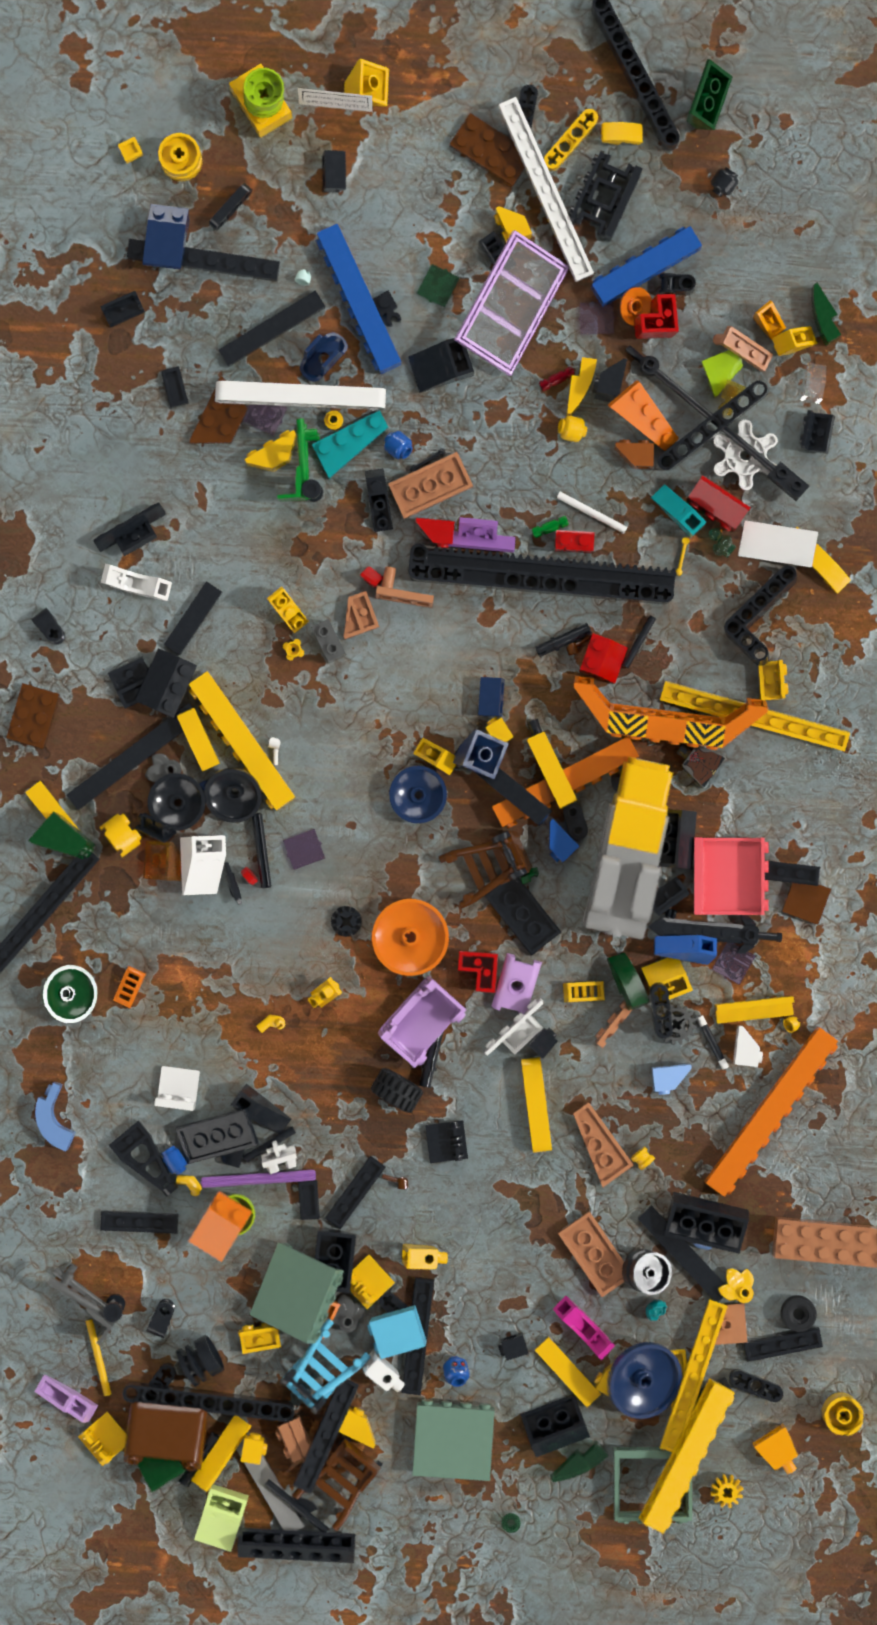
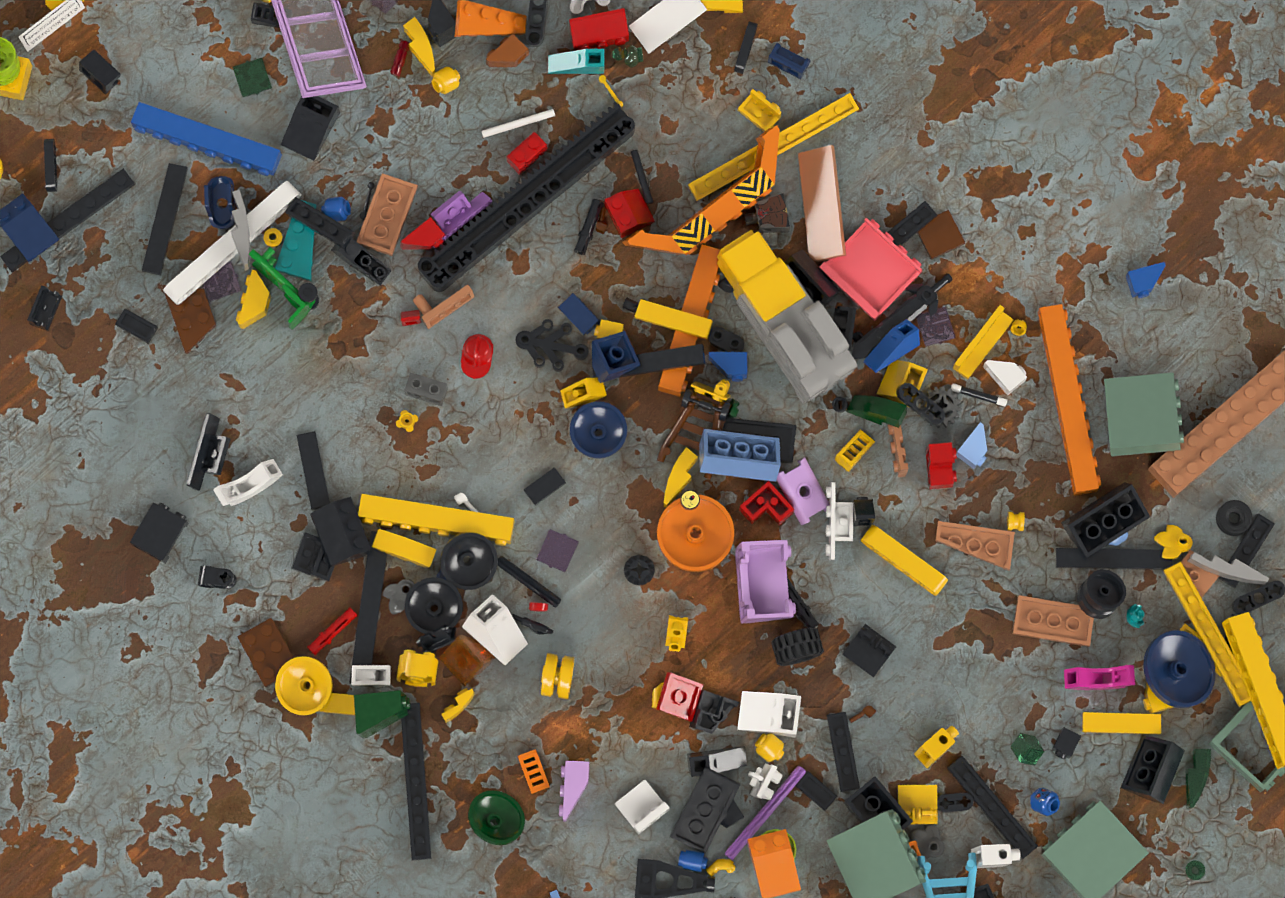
camera: 50 degrees left, 10 degrees down
black bar [243,1126,296,1162] -> none
yellow slope [267,586,309,633] -> none
light aqua hinge [295,269,311,286] -> none
nougat wing [344,591,379,640] -> none
medium azure brick [368,1305,427,1359] -> none
black plate [373,290,401,327] -> none
green axle [532,516,569,538] -> none
black beam [724,565,797,666] -> none
none -> black panel [130,502,189,564]
none -> light grey slope [231,190,250,271]
none -> yellow dish [275,656,333,715]
none -> black tile [285,197,355,249]
none -> red pin [307,607,358,656]
none -> white slope [351,665,391,688]
none -> yellow slope [442,688,475,723]
none -> red piece [461,334,493,379]
none -> black plant [515,319,589,372]
none -> black tile [524,467,566,506]
none -> yellow wheel [541,653,575,699]
none -> lavender slope [559,761,589,822]
none -> plate [656,672,703,722]
none -> yellow slope [664,447,698,508]
none -> light yellow tile [680,490,700,510]
none -> black slope [689,690,739,734]
none -> yellow hinge [691,379,731,402]
none -> medium blue brick [699,429,781,482]
none -> black beam [734,21,758,74]
none -> white slope [737,691,801,738]
none -> yellow head [755,733,784,762]
none -> dark blue hinge [768,43,811,80]
none -> tile [798,145,846,263]
none -> black hinge [832,397,848,413]
none -> red brick [925,442,957,489]
none -> clear green panel [1011,733,1045,766]
none -> sand green brick [1104,372,1184,456]
none -> light grey slope [1187,552,1269,585]

